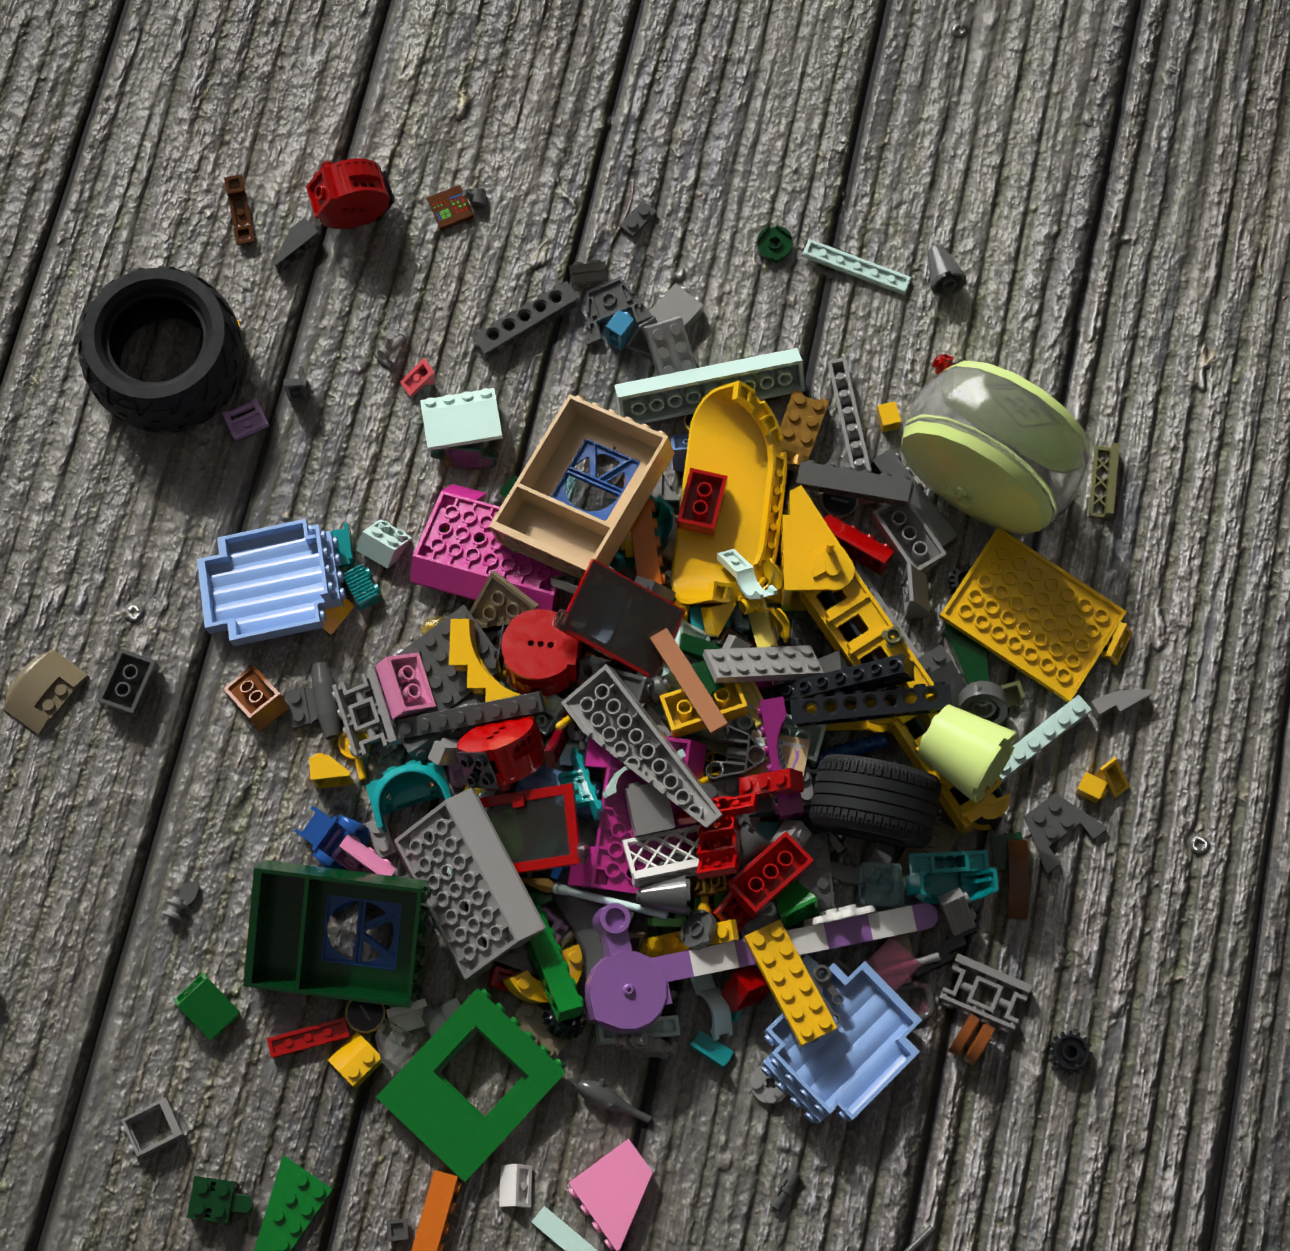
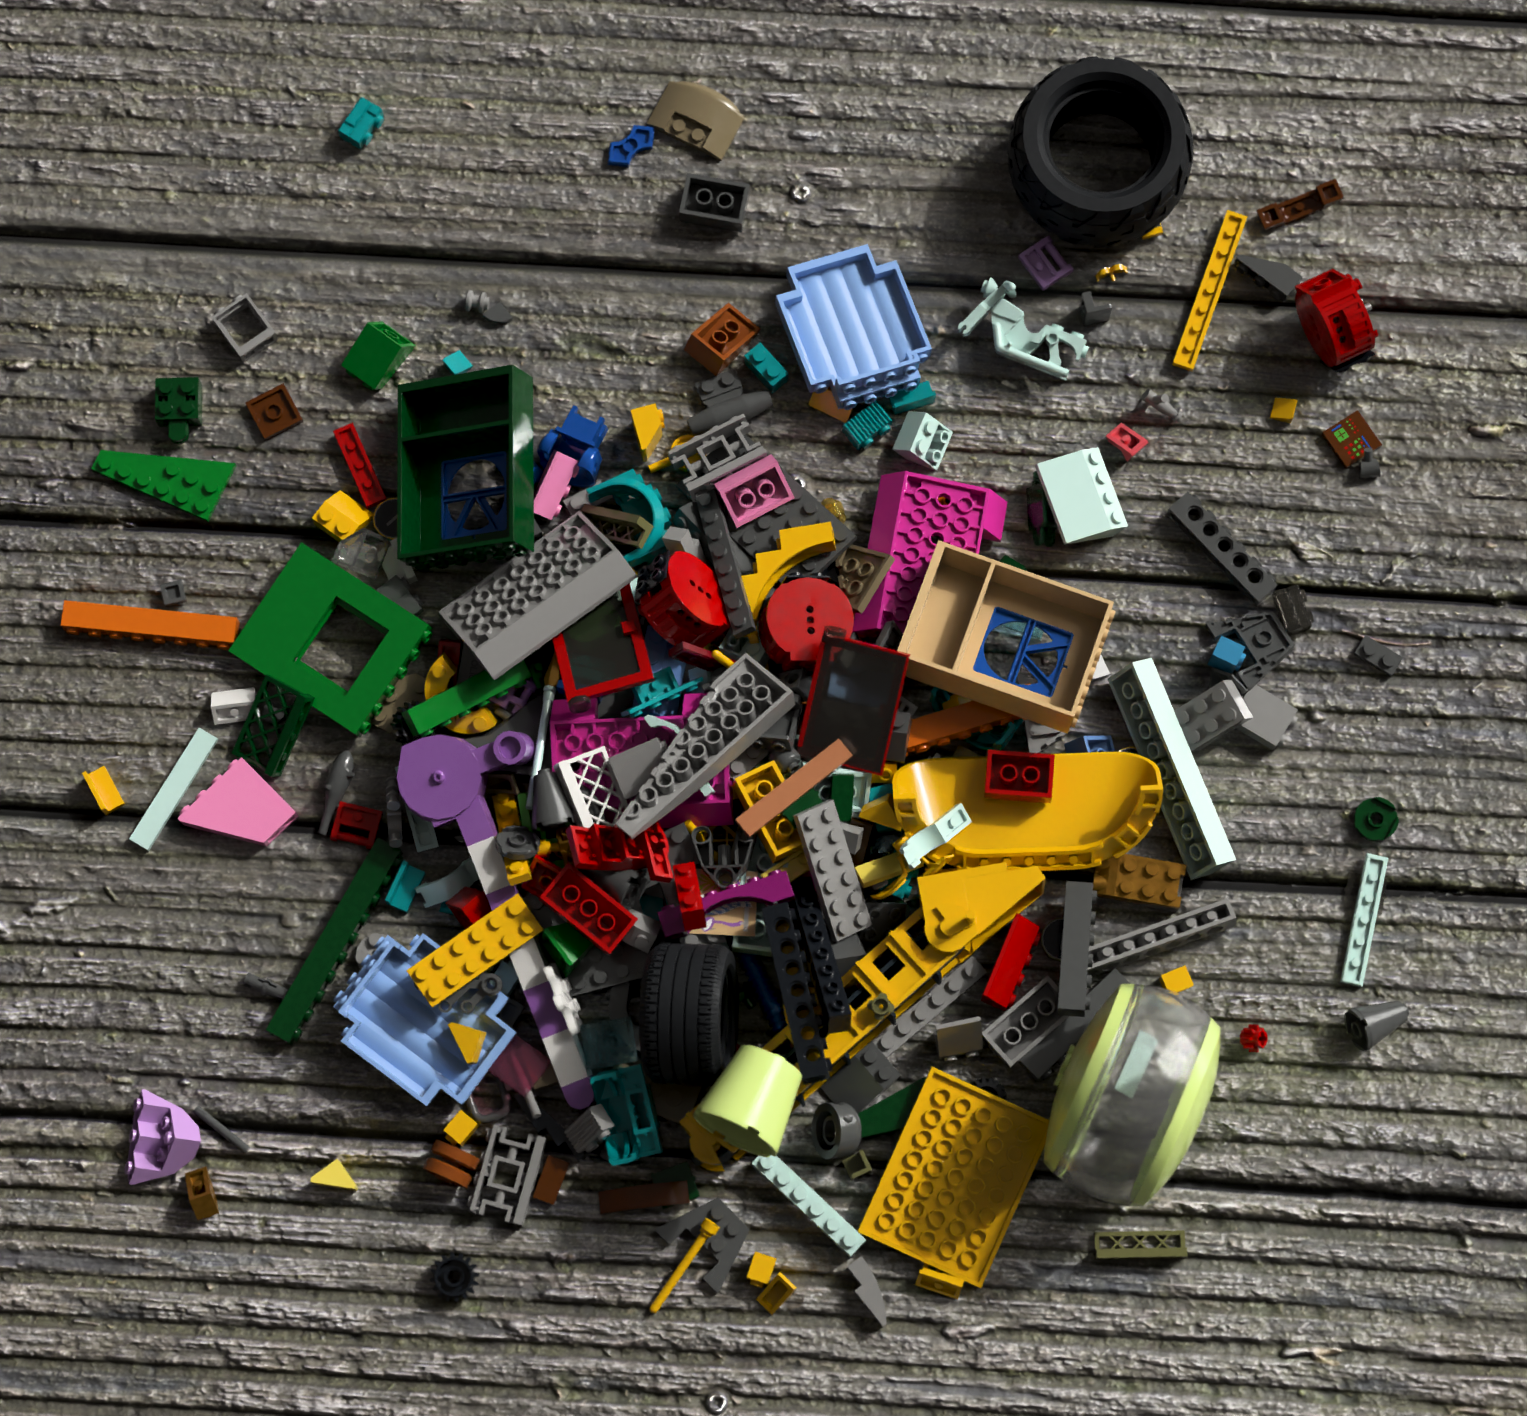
camera: 80 degrees right, 5 degrees up
none -> dark green fence [232,675,315,777]
none -> reddish brown tile [245,383,304,441]
none -> dark grey tile [262,702,285,725]
none -> dark green brick [266,838,403,1045]
none -> light yellow slope [310,1159,358,1191]
none -> red plate [330,801,383,850]
none -> teal slope [442,350,473,375]
none -> yellow brick [443,1109,479,1146]
none -> yellow slope [448,1022,487,1065]
none -> reddish brown tile [533,1155,570,1205]
none -> olive fence [581,503,654,549]
none -> blue tile [608,125,655,167]
none -> yellow piece [649,1218,720,1313]
none -> teal brick [744,342,789,394]
none -> light aqua piece [958,277,1089,381]
none -> yellow piece [1095,264,1128,283]
none -> yellow plate [1172,210,1248,372]
none -> yellow slope [1270,398,1297,424]

